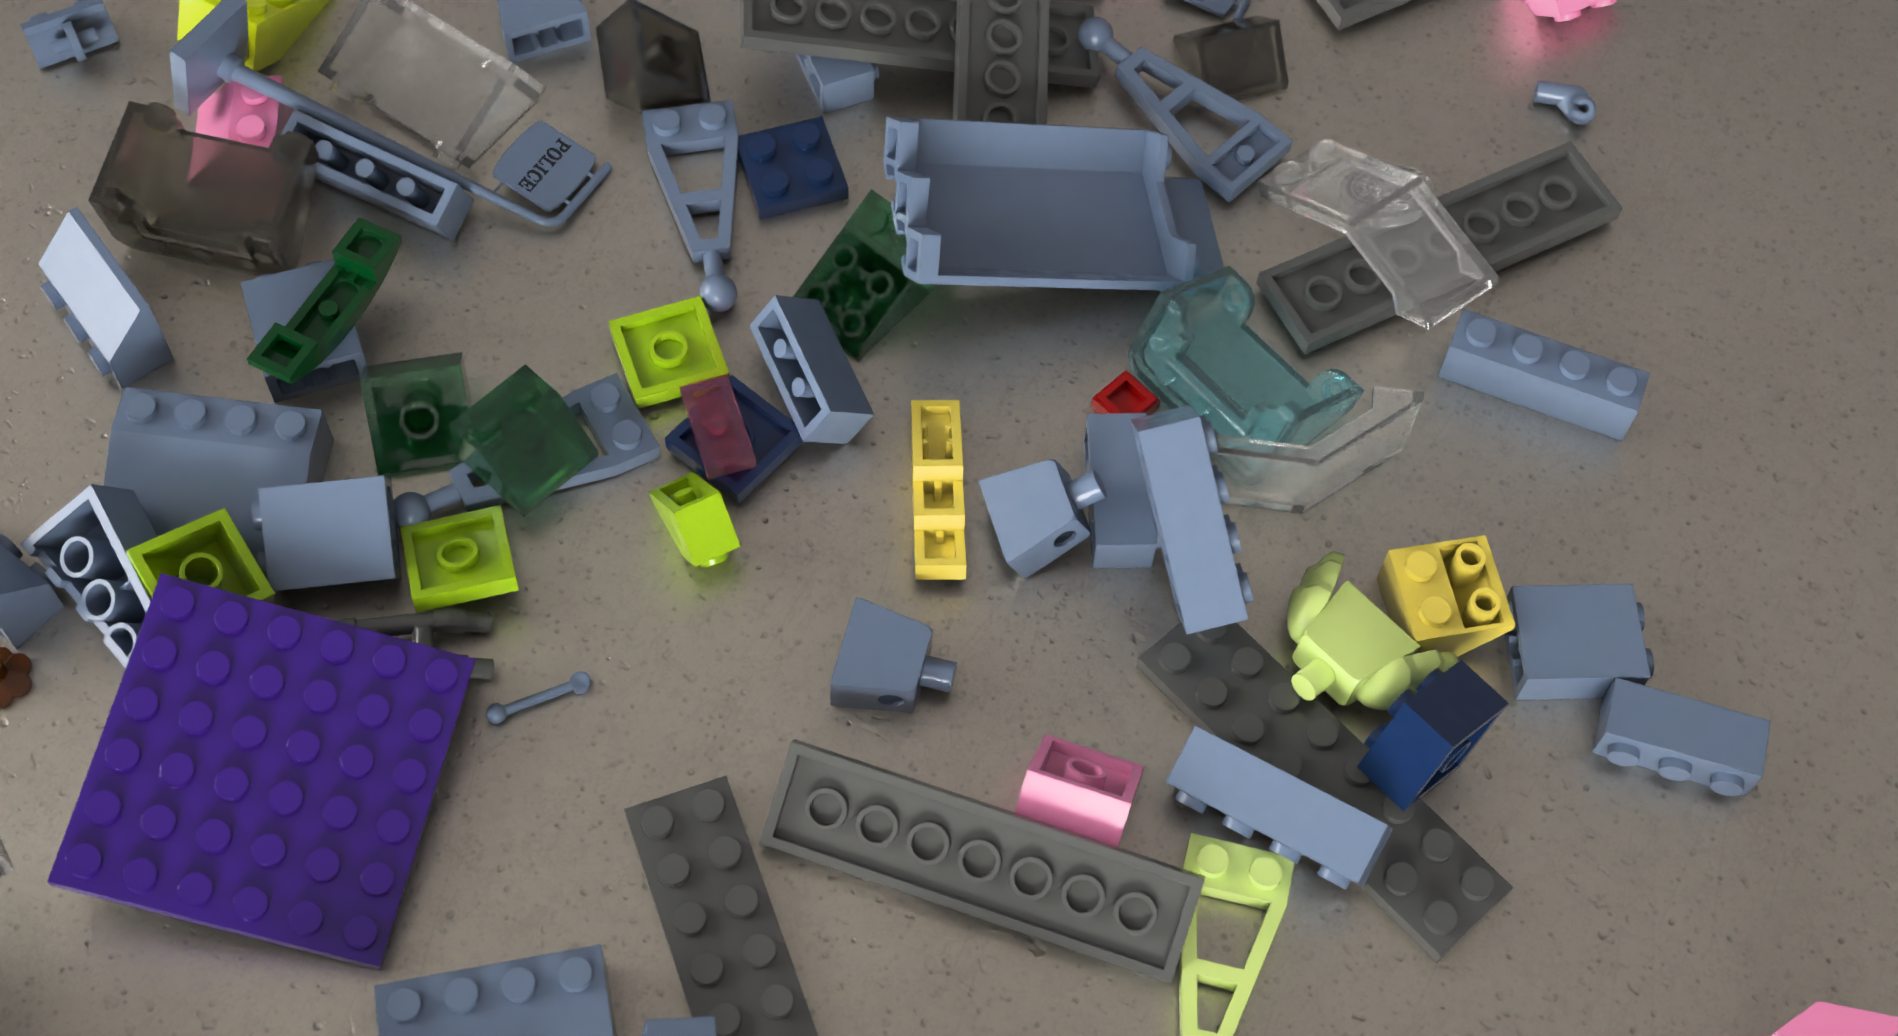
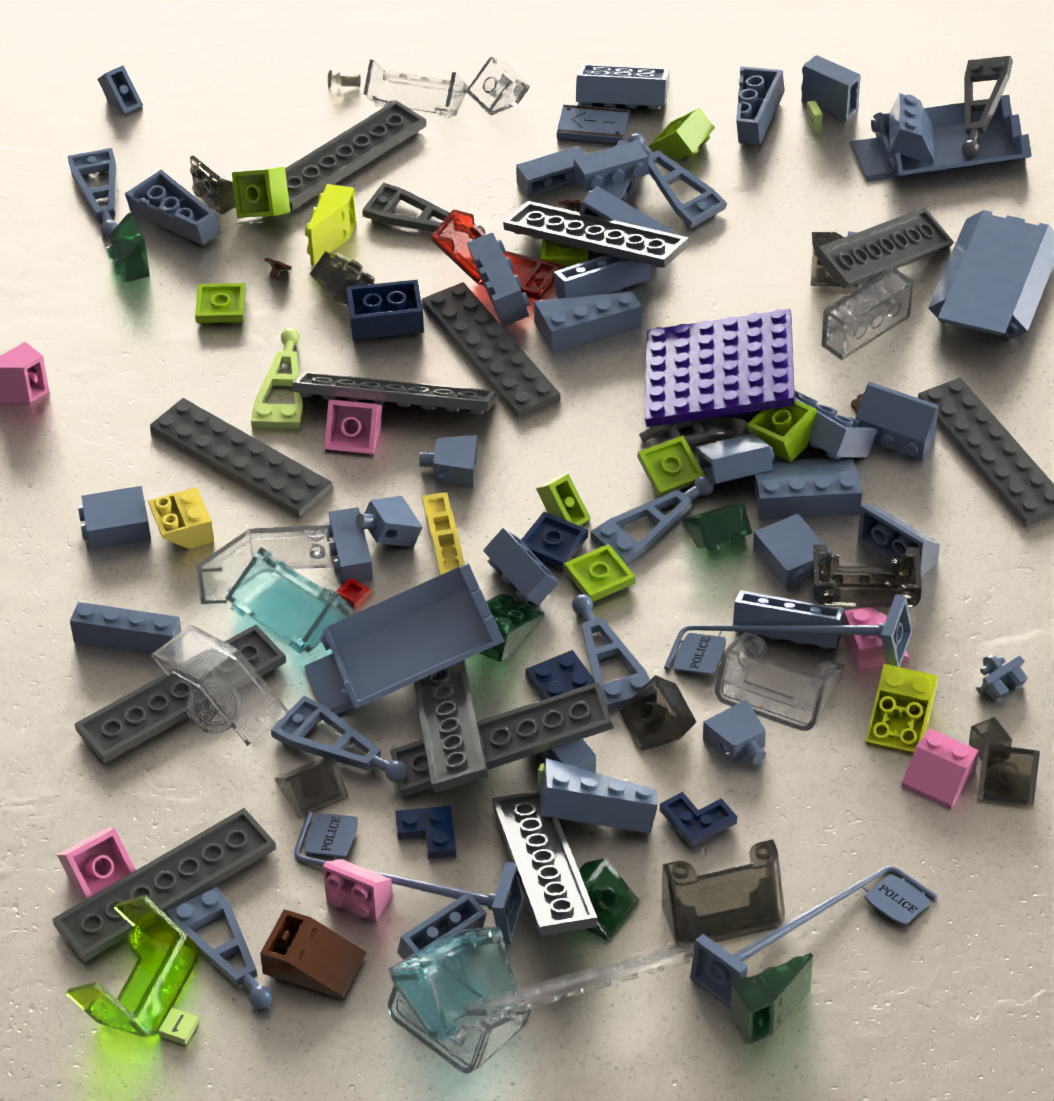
camera: 175 degrees right, 15 degrees down
dark green slope [247,217,402,384] -> none
clear green slope [449,364,599,517] -> none
sand blue hinge [486,671,591,724] -> none
clear pink plate [680,375,756,479] -> none
brick [1130,405,1253,634] -> none
sand blue brick [1166,726,1393,890] -> none
yellowish green torso [1286,551,1458,710] -> none
dark blue brick [1357,660,1509,811] -> none
sand blue arm [1533,80,1596,125] -> none
sand blue brick [1592,678,1771,796] -> none

